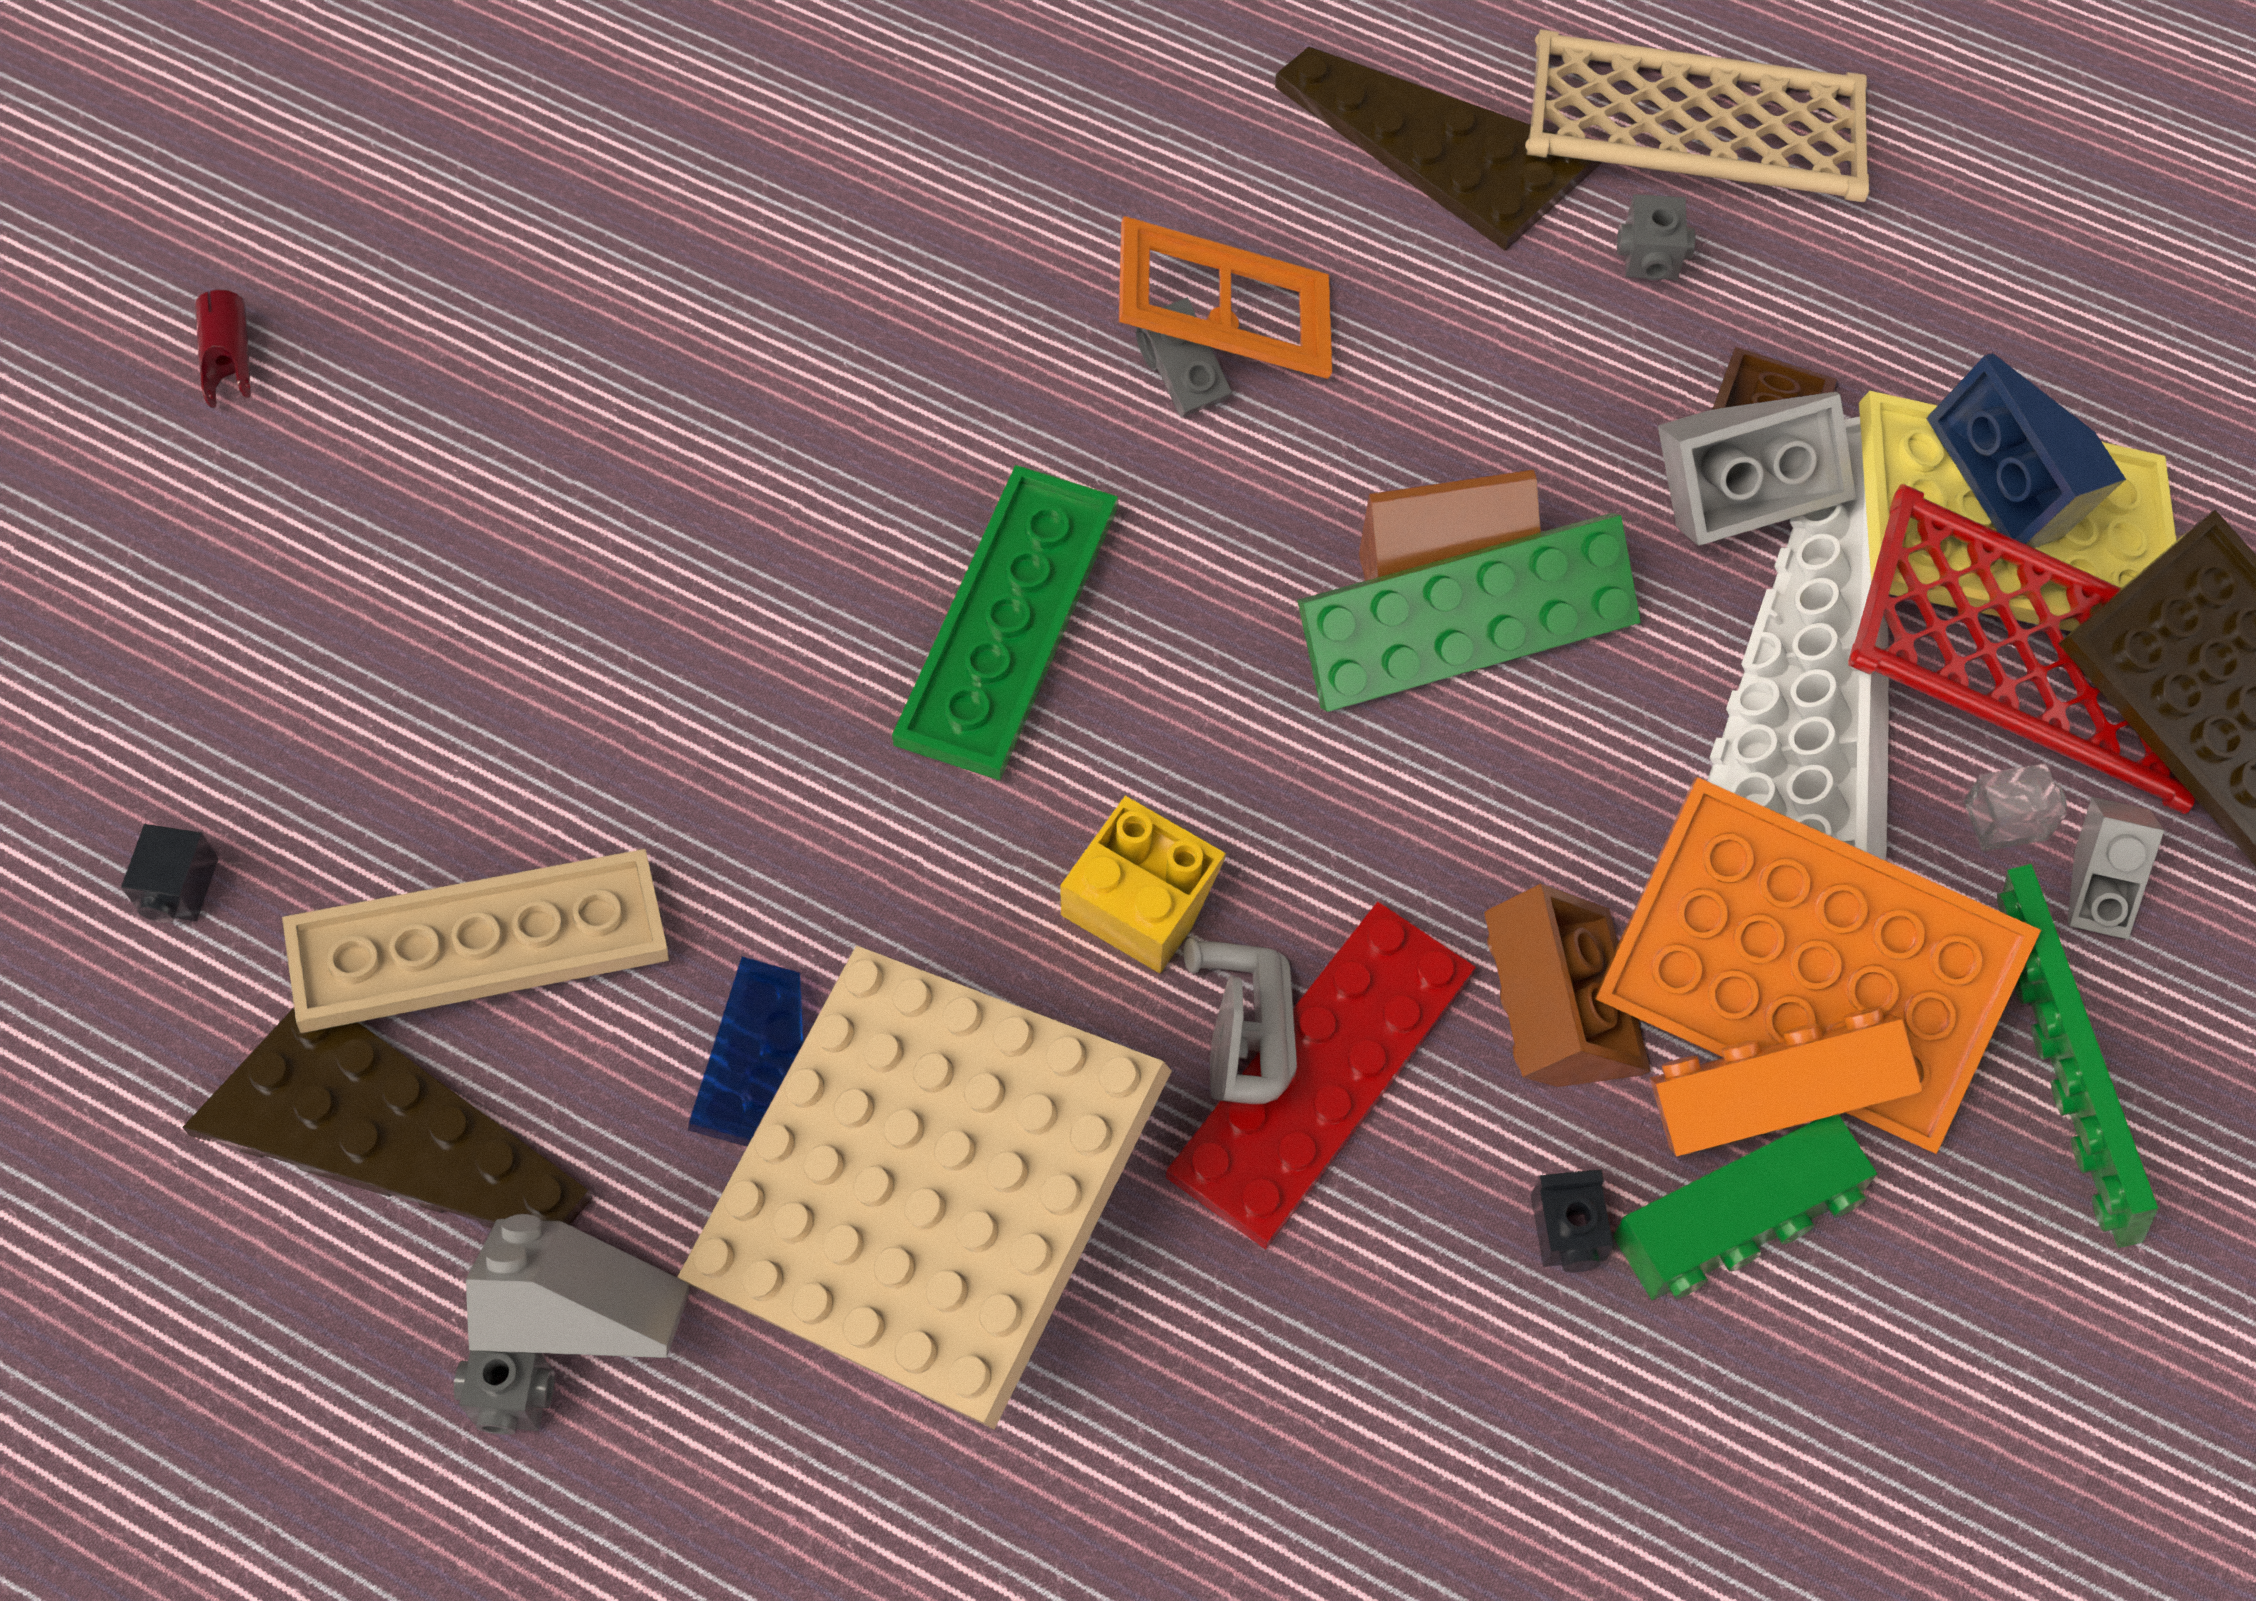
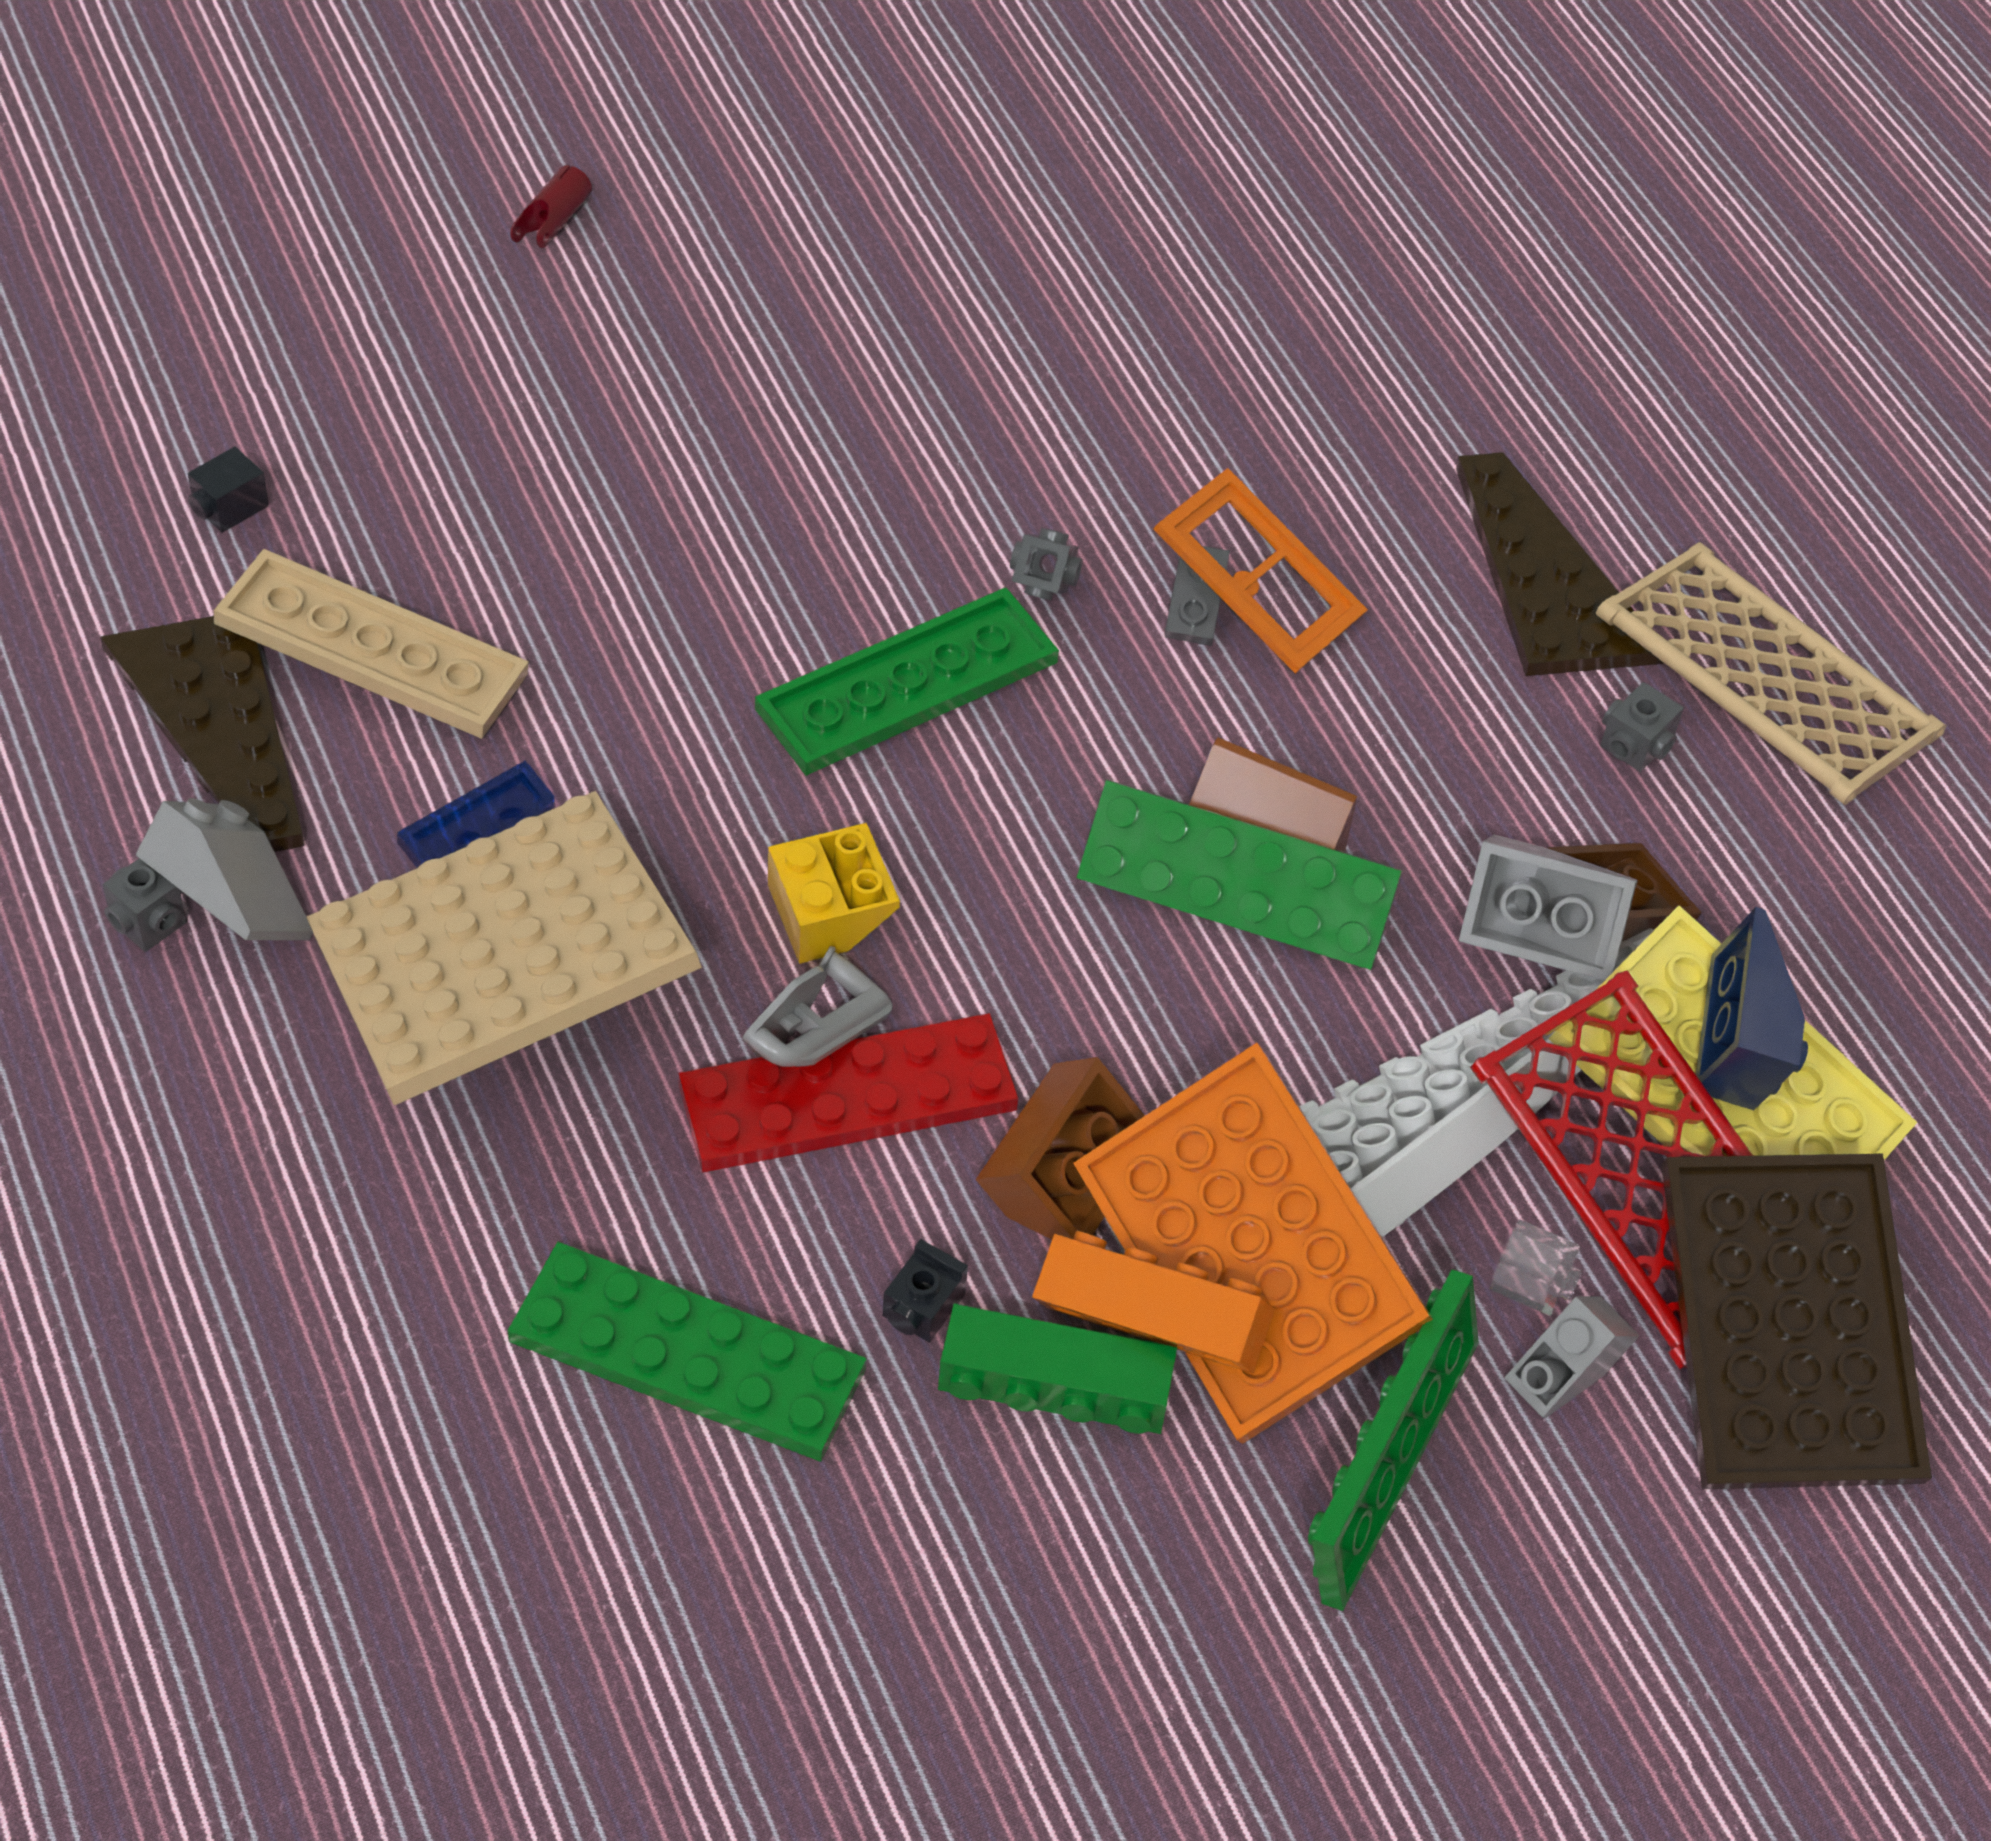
camera: 35 degrees right, 10 degrees down
none -> green plate [507,1241,867,1462]
none -> dark grey brick [1010,527,1083,600]

